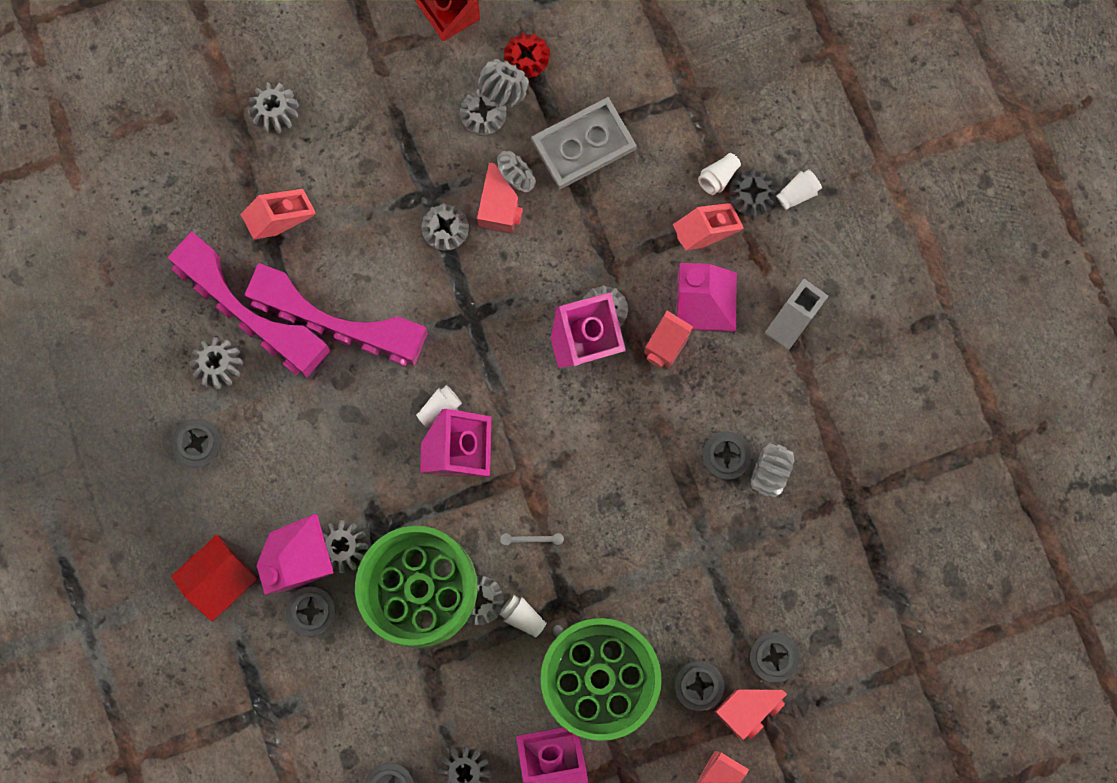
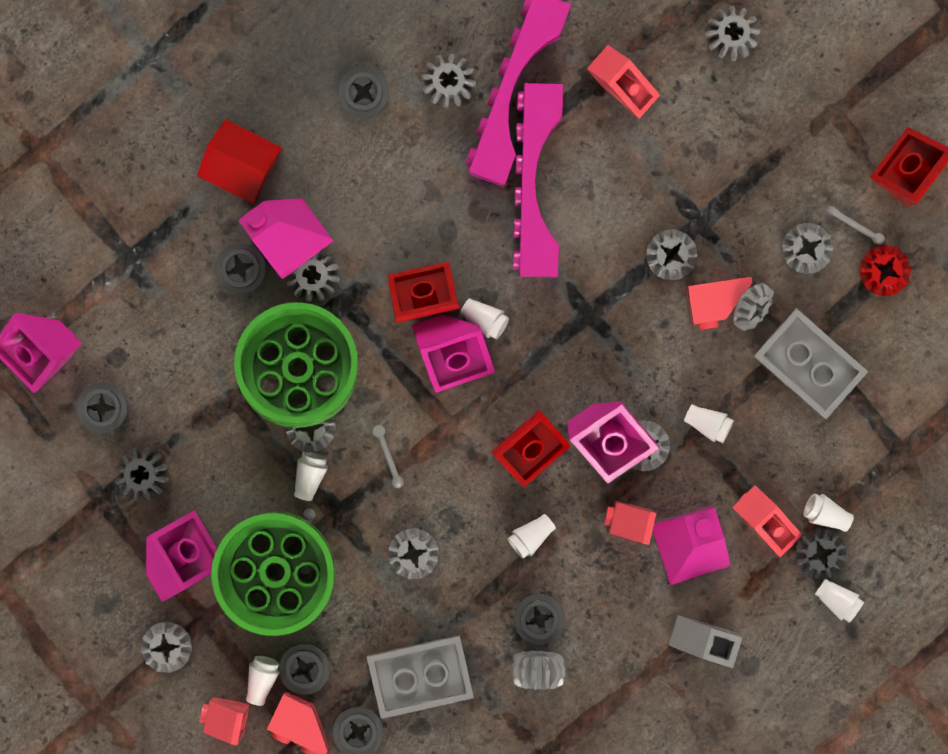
camera: 75 degrees right, 10 degrees up
light grey gear [477,59,529,108] -> none
none -> white cone [246,656,280,706]
none -> light grey plate [367,635,474,719]
none -> red slope [387,261,460,323]
none -> light grey gear [388,528,439,579]
none -> red slope [491,409,571,487]
none -> white cone [508,514,556,558]
none -> white cone [684,404,734,443]
none -> light grey hinge [826,205,885,245]

